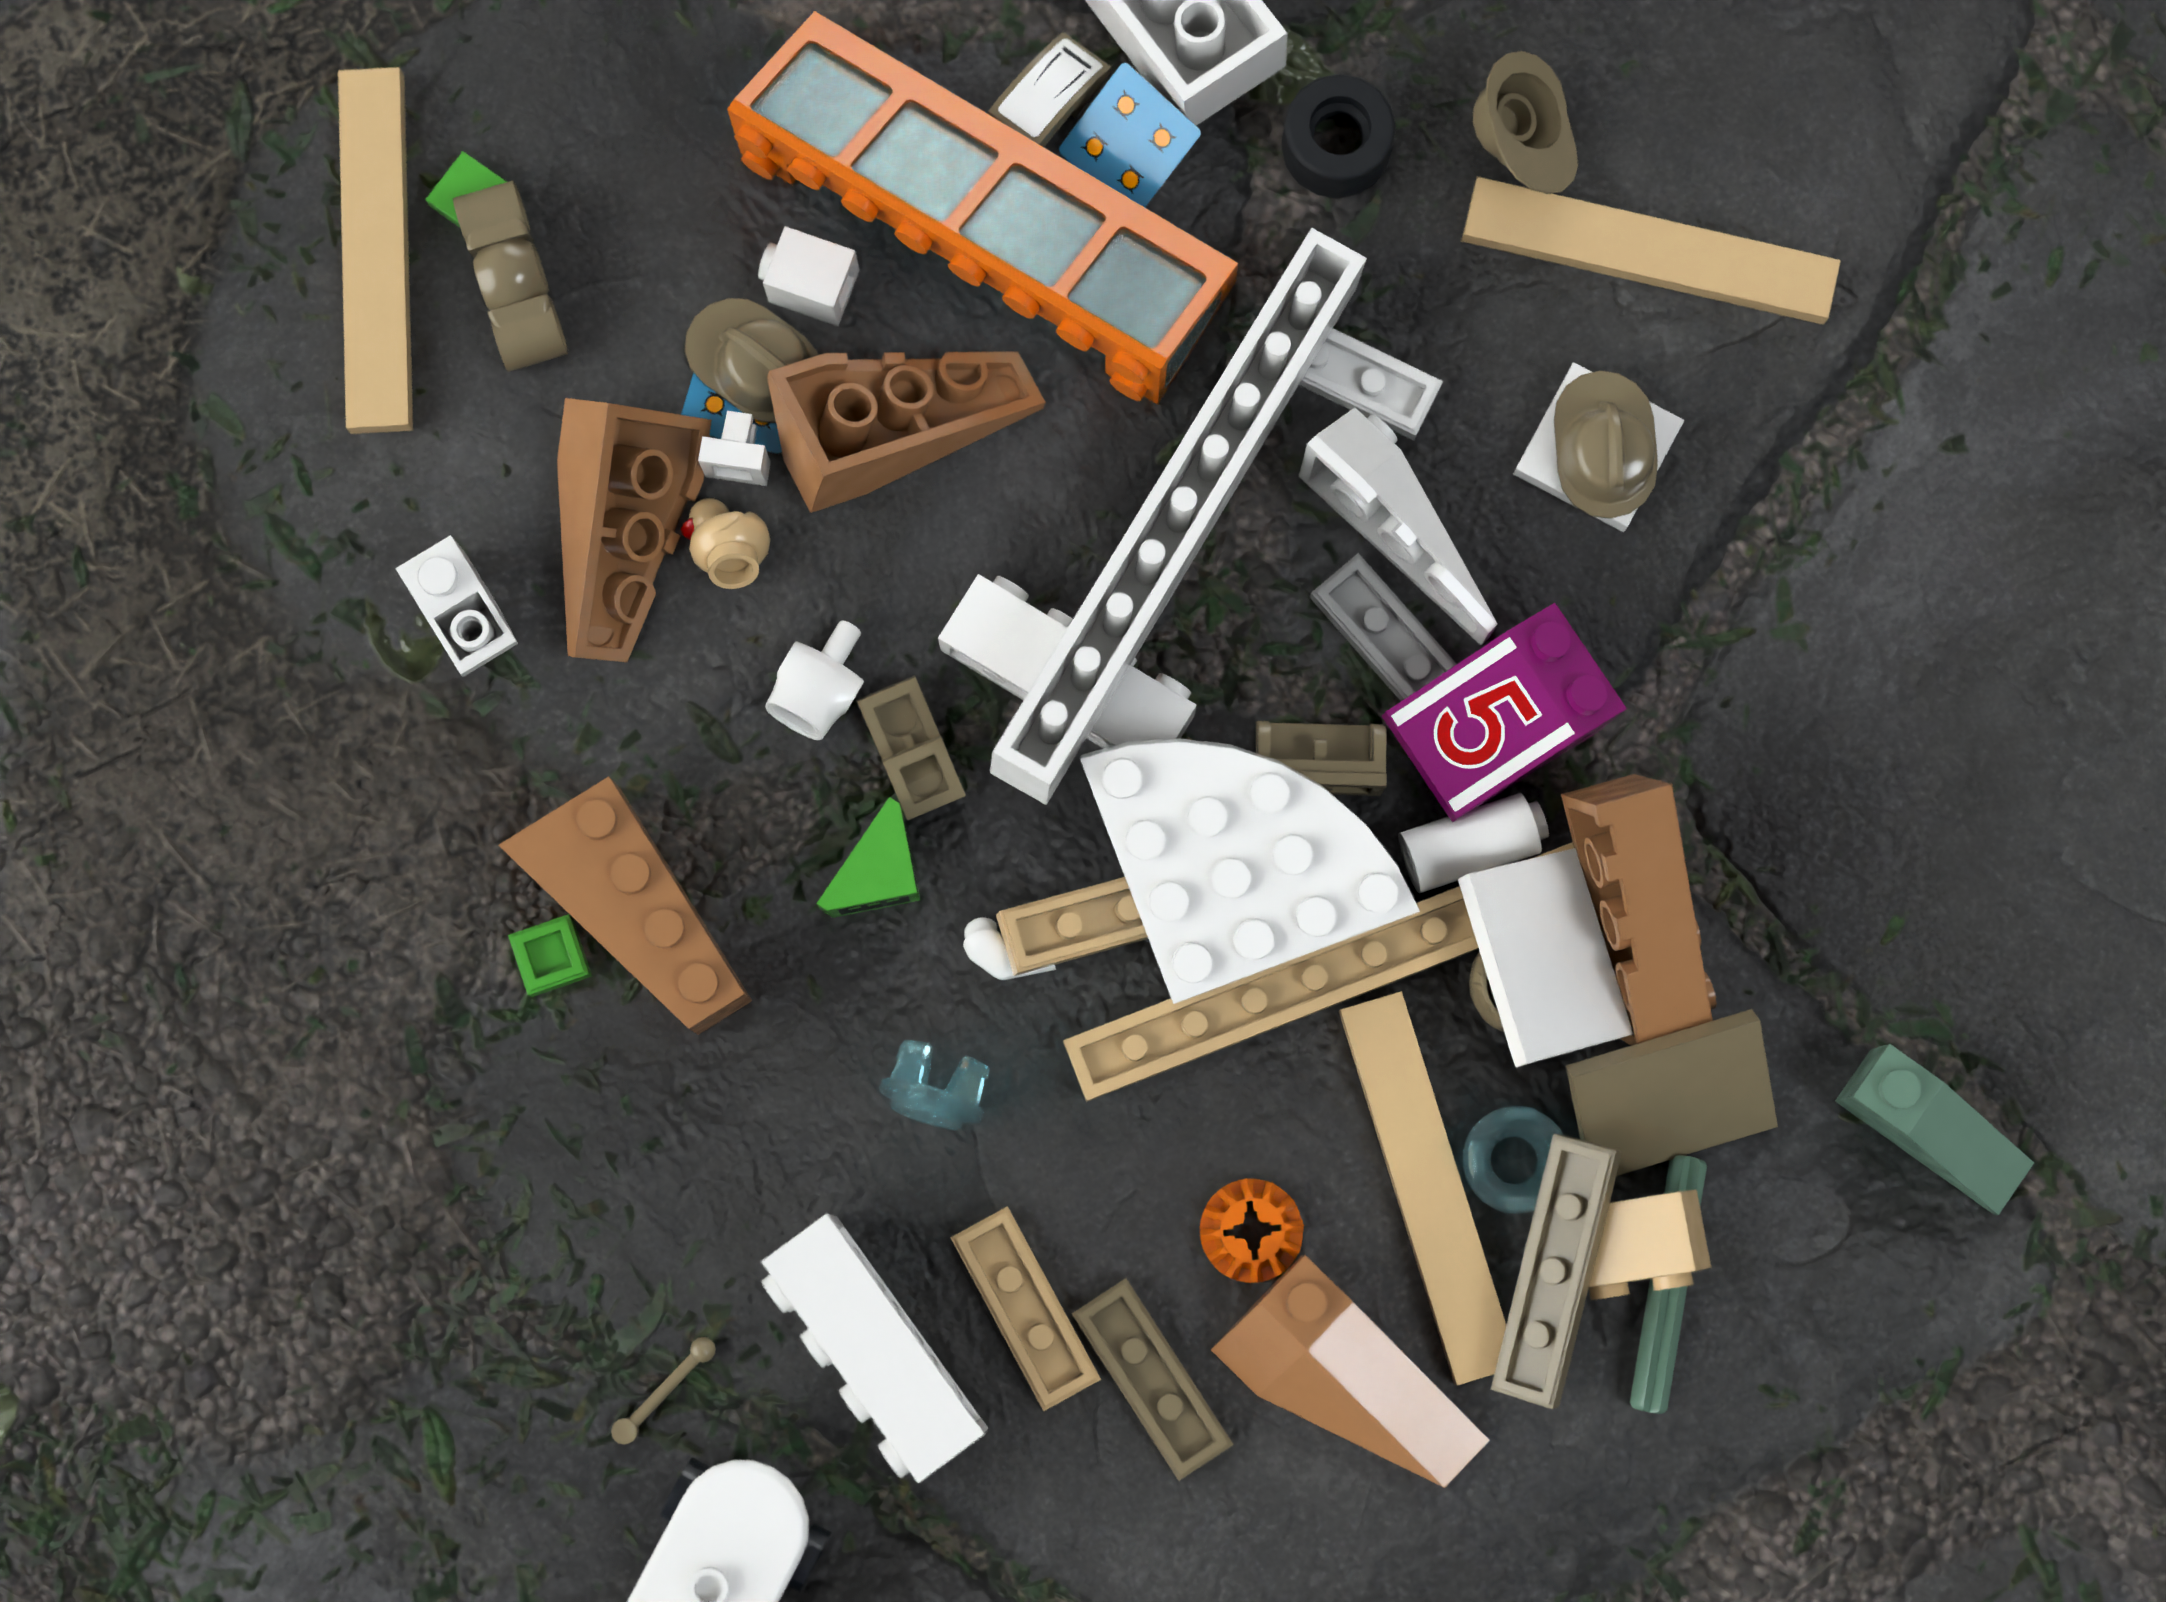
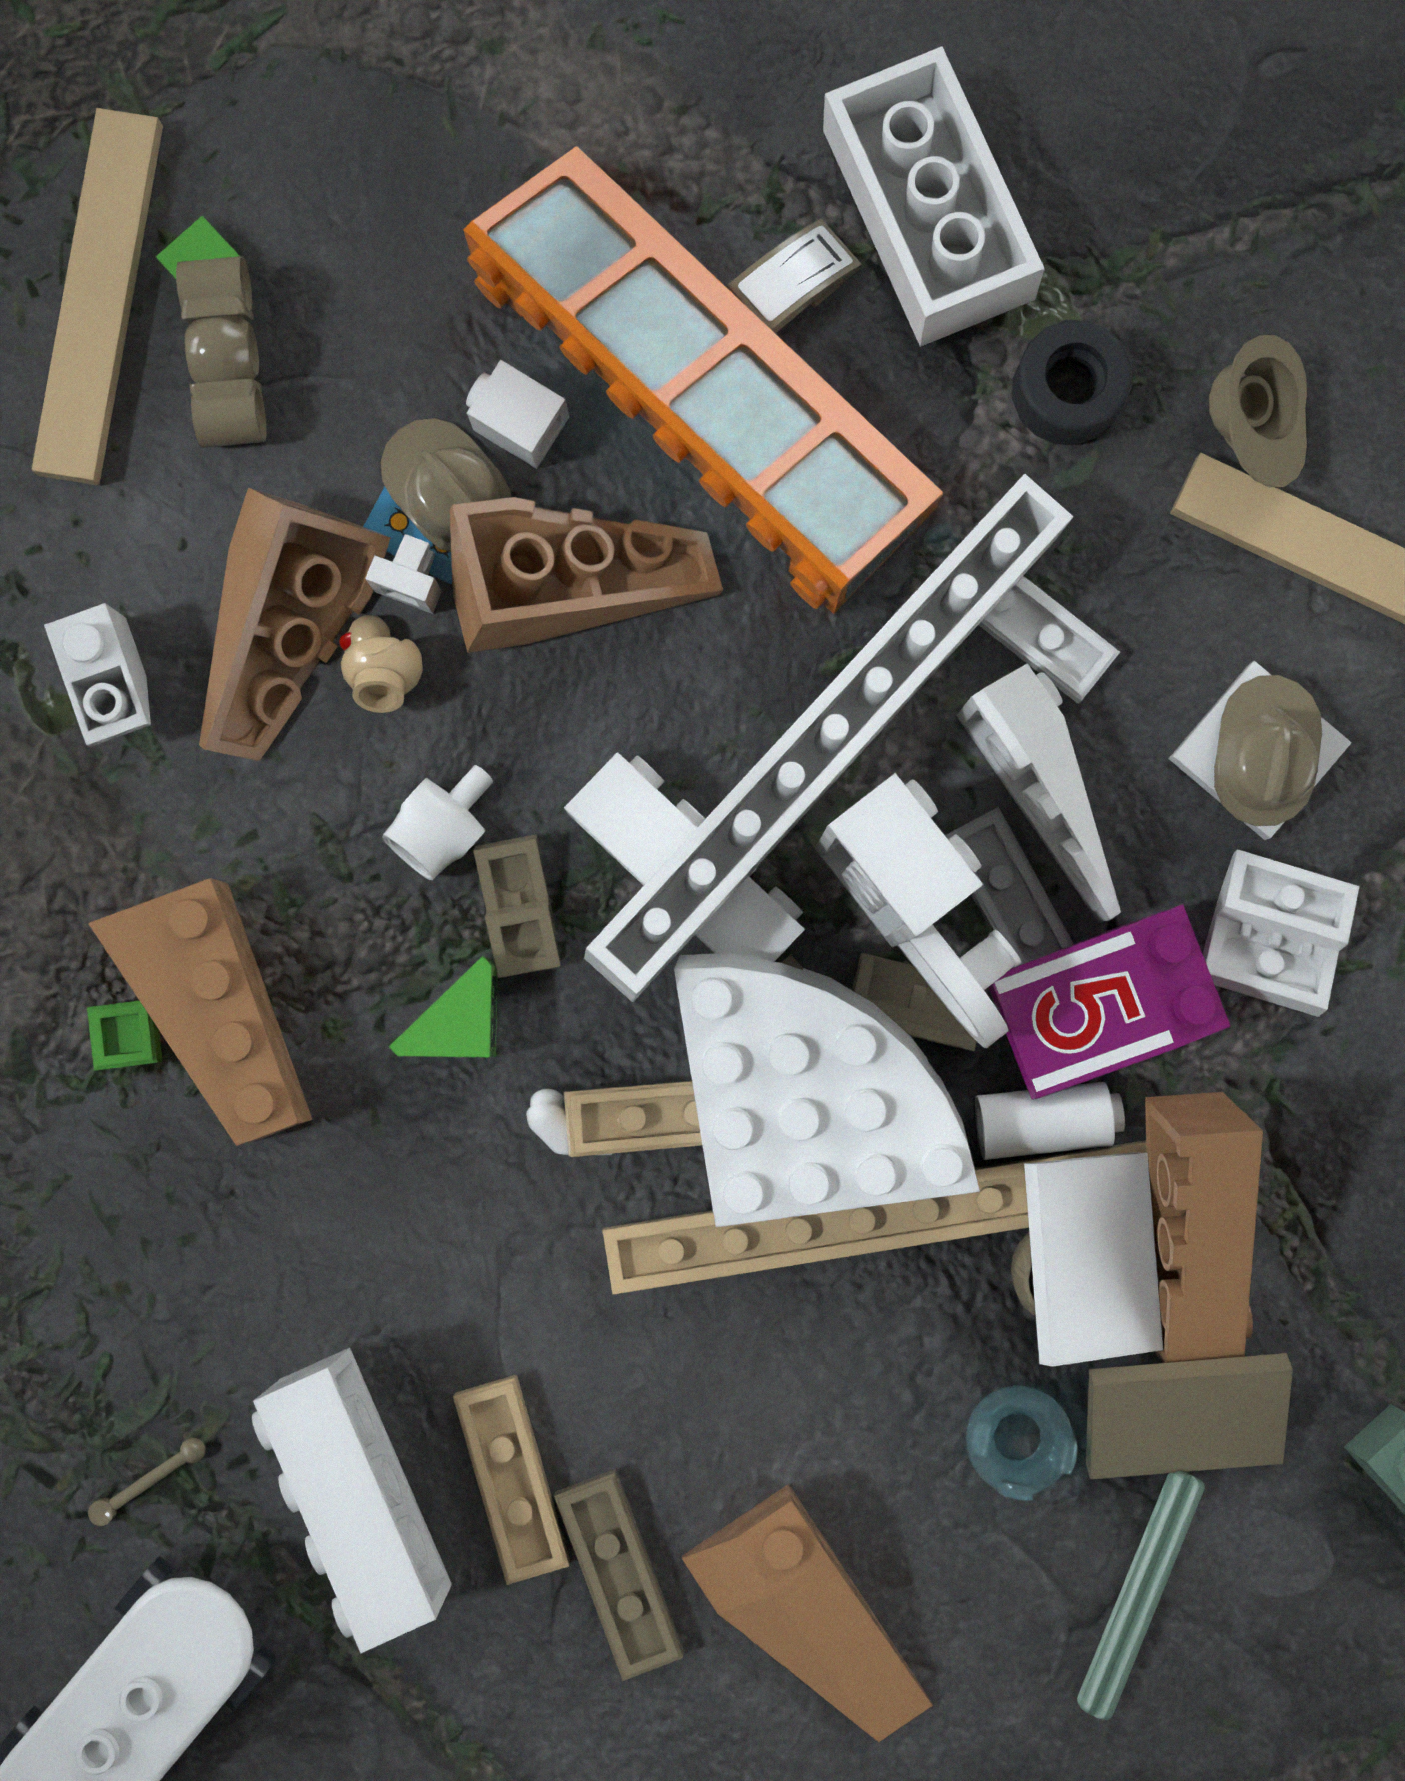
camera: 15 degrees right, 5 degrees up
clear light blue piece [878,1040,989,1130] -> none
sticker [1059,63,1201,207] -> none
orange gear [1200,1178,1304,1283] -> none
tan tile [1339,991,1506,1385] -> none
tile [1491,1134,1622,1409] -> none
tan brick [1589,1189,1711,1300] -> none
none -> white brick [815,773,1021,1048]
none -> white slope [1203,849,1359,1017]

